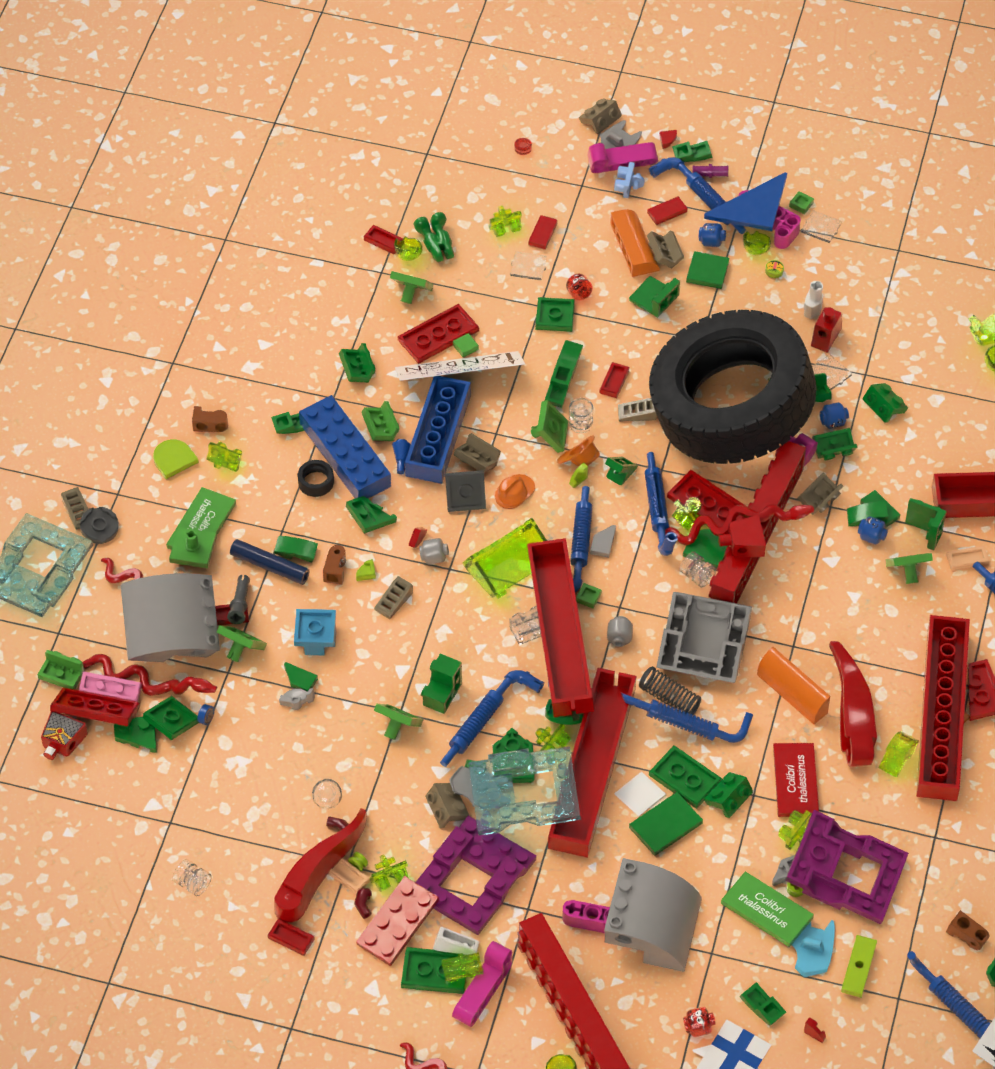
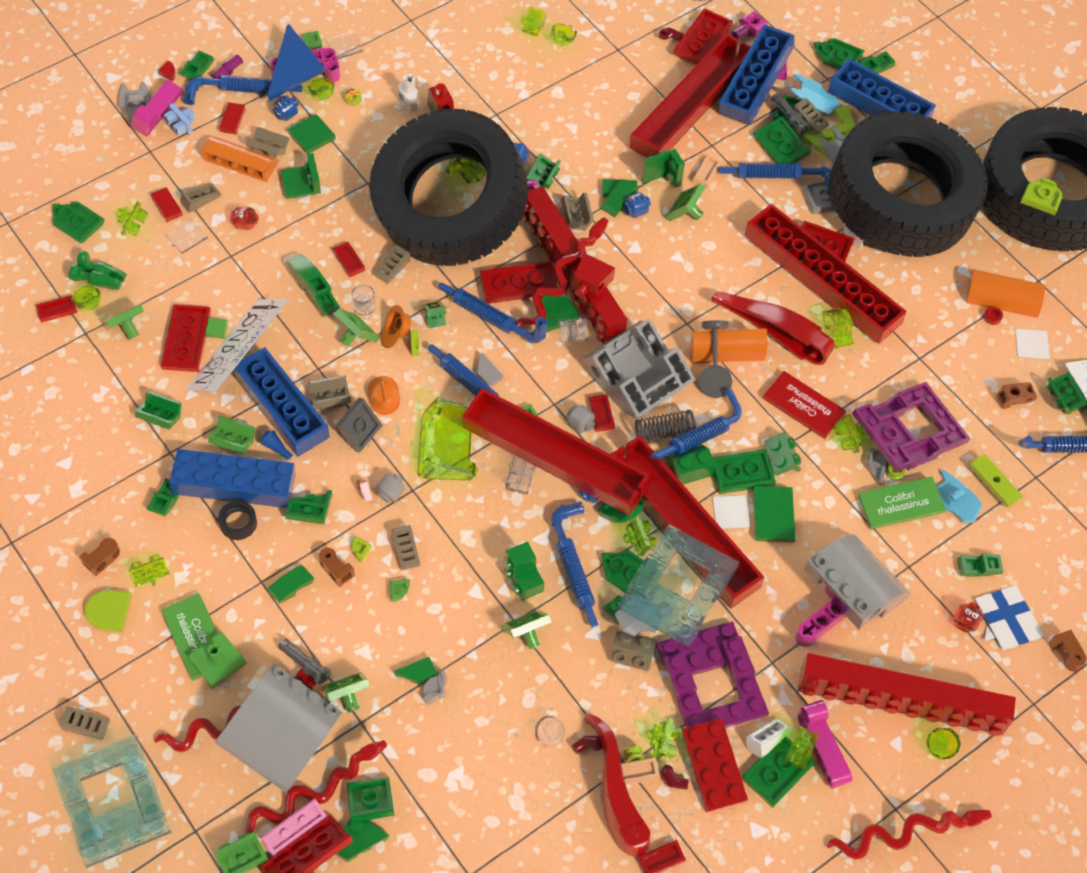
camera: 55 degrees left, 5 degrees up
dark grey tile [80,507,119,544] -> none
blue tile [198,704,214,725] -> none
dark blue piece [230,539,310,585] -> none
dark azure panel [294,609,336,656] -> none
clear red tile [514,138,532,155] -> none
green tile [535,297,575,332] -> none
dark tan bracket [579,98,622,134] -> none
clear neon green hips [672,497,702,531] -> none
red tile [804,1017,826,1043] -> none
green bracket [863,383,909,423] -> none
none -> green tile [53,202,105,243]
none -> dark tan slope [180,183,221,212]
none -> bright green tile [390,579,410,602]
none -> red tile [588,394,615,432]
none -> green slope [665,444,716,485]
none -> dark grey piece [699,320,732,398]

